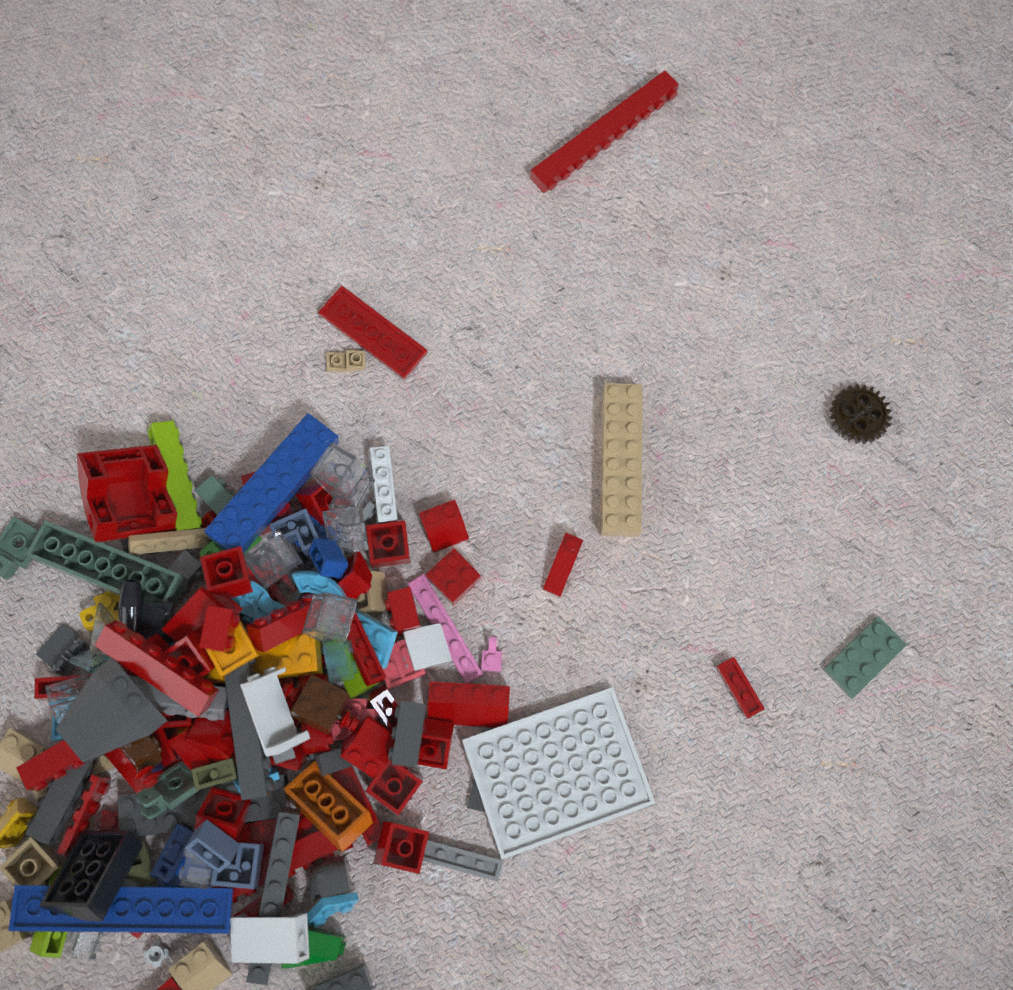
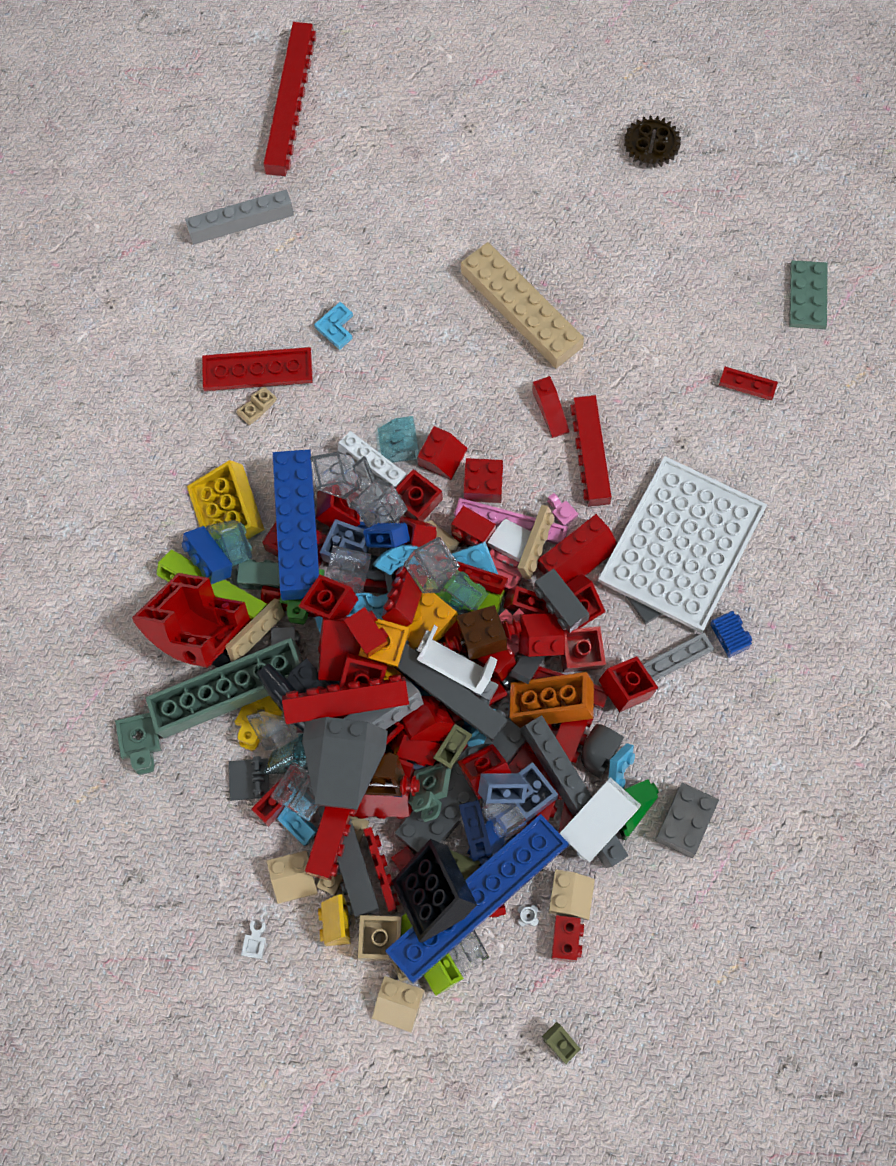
camera: 35 degrees left, 5 degrees down
none -> blue brick [181,526,232,584]
none -> light grey brick [185,189,294,245]
none -> yellow slope [187,460,265,548]
none -> clear light blue slope [206,520,253,566]
none -> medium azure plate [314,302,353,350]
none -> clear light blue slope [378,416,419,463]
none -> tan plate [517,505,554,579]
none -> red brick [570,395,612,507]
none -> blue brick [710,610,752,658]

